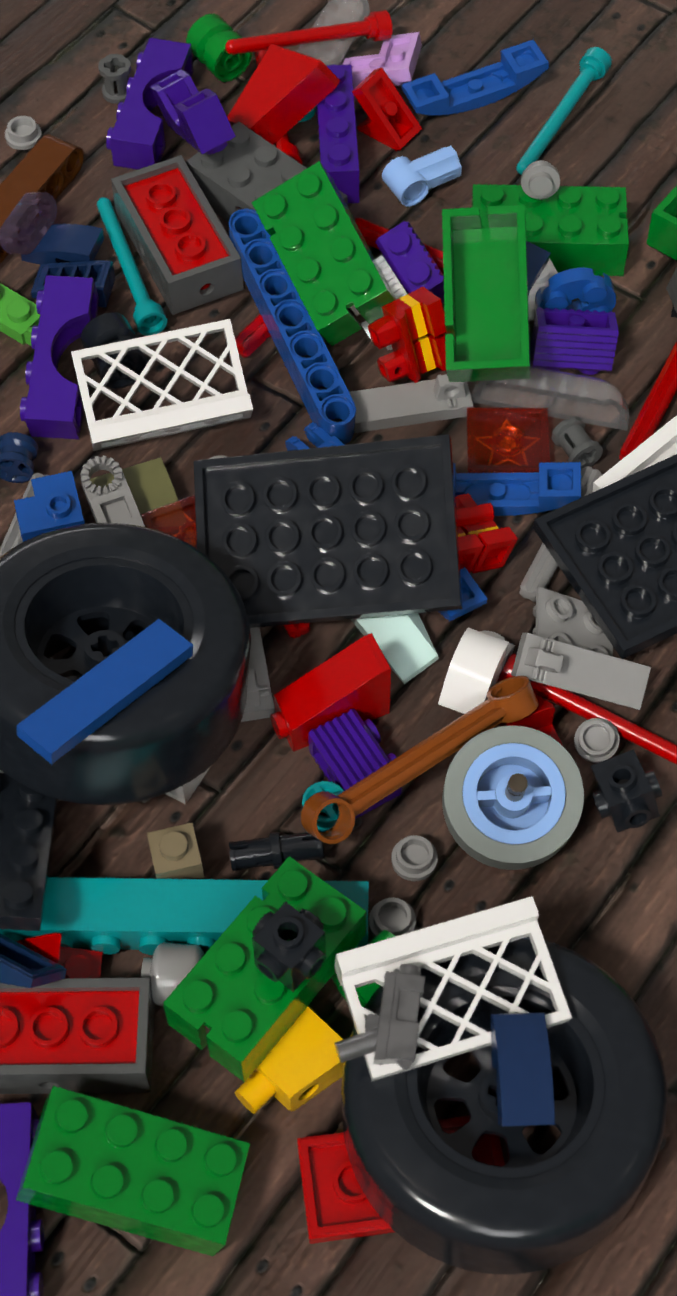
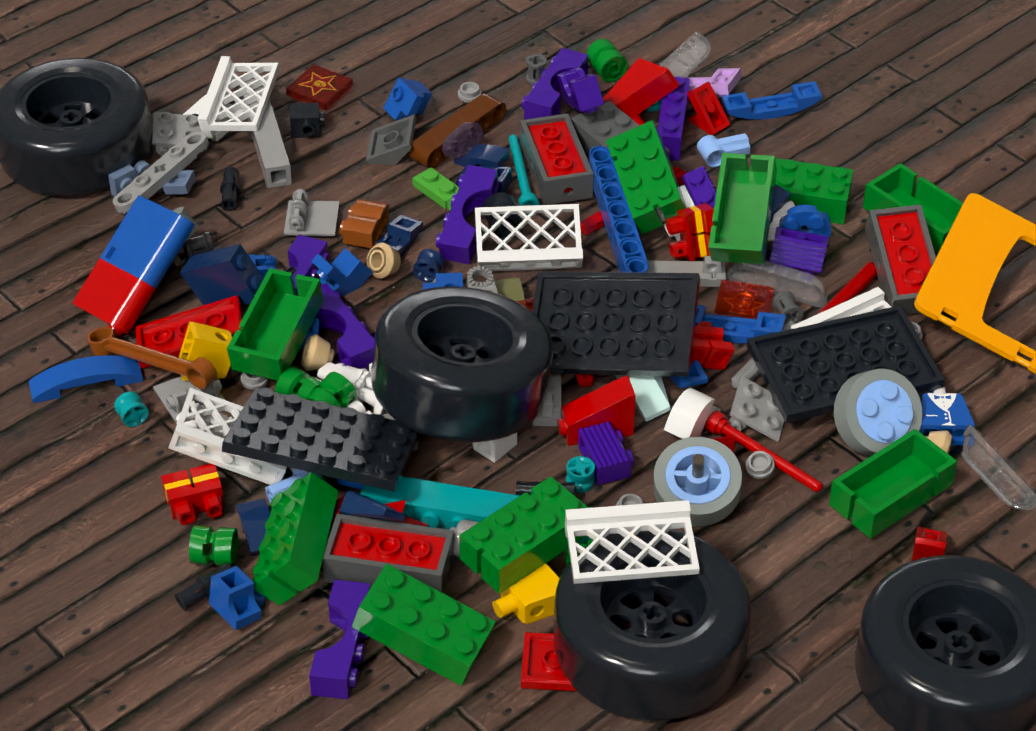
camera: 10 degrees right, 15 degrees down
blue tile [16,619,193,764] -> none
dark tan brick [147,822,205,879] -> none
red piece [225,10,392,55] -> none
black brick [252,902,327,992] -> none
dark orange piece [301,676,539,844] -> none
flat silver piece [335,964,425,1070] -> none
dark blue slope [491,1012,555,1127] -> none
light grey hinge [511,632,651,710] -> none
teal piece [516,47,612,175] -> none
light grey plate [521,160,560,199] -> none
black brick [591,749,663,833] -> none

